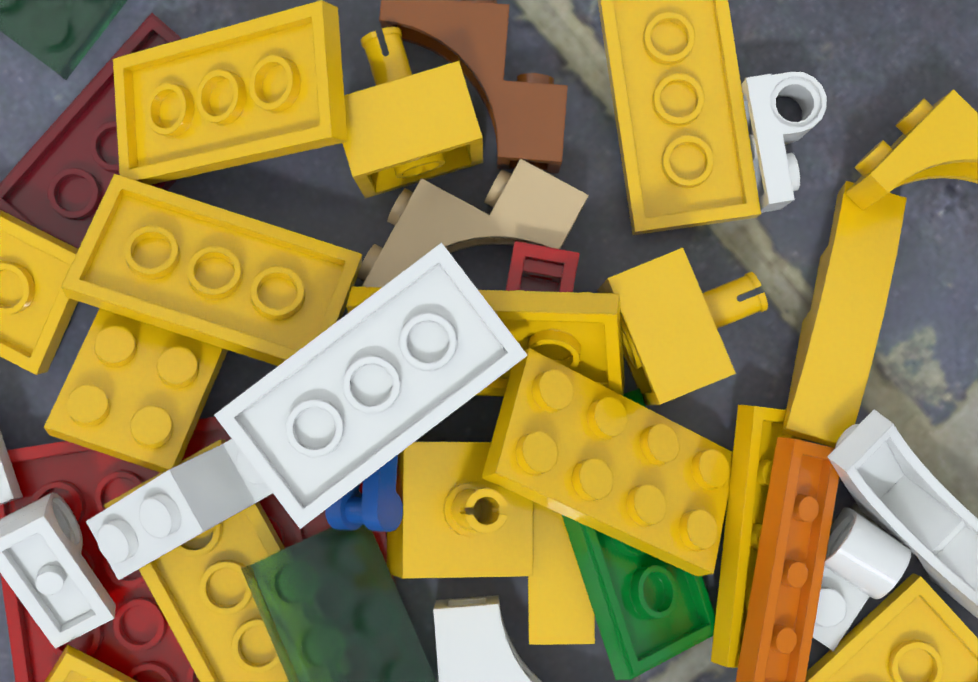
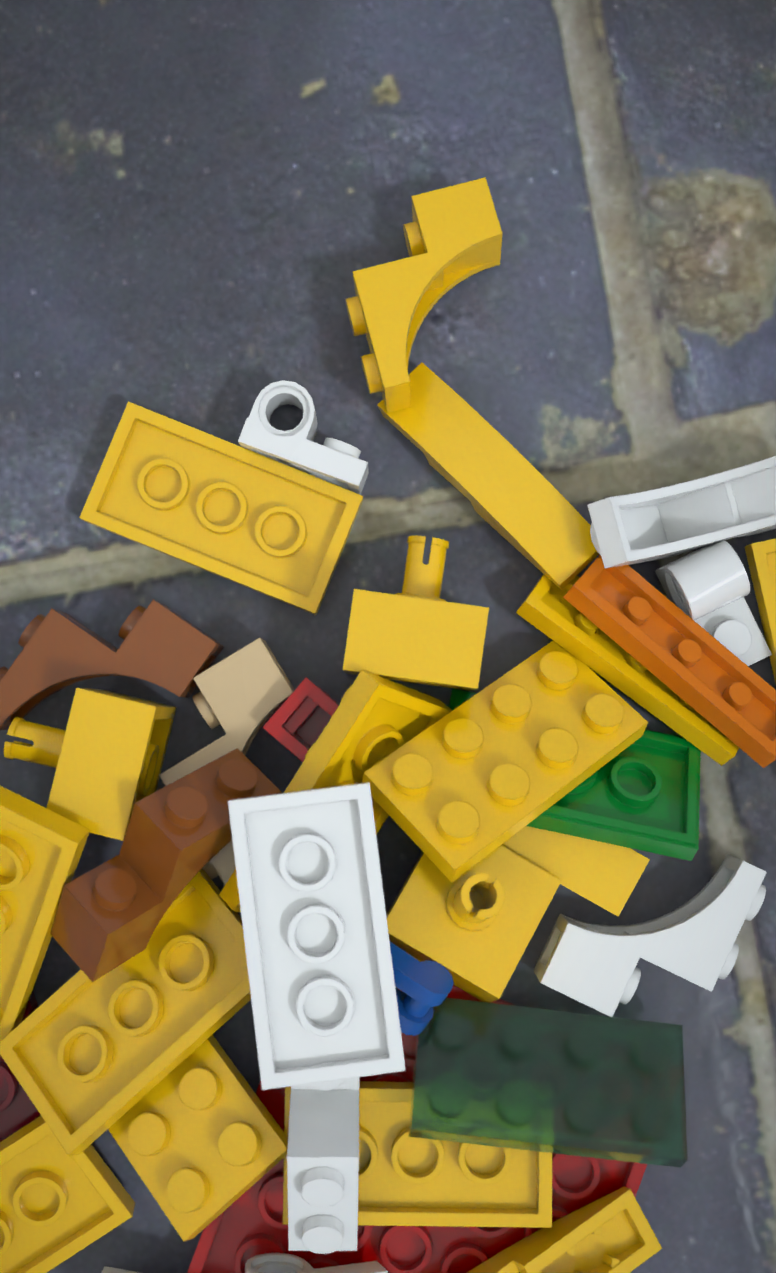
camera: 65 degrees left, 0 degrees up
none -> dark orange arch [50,748,282,982]

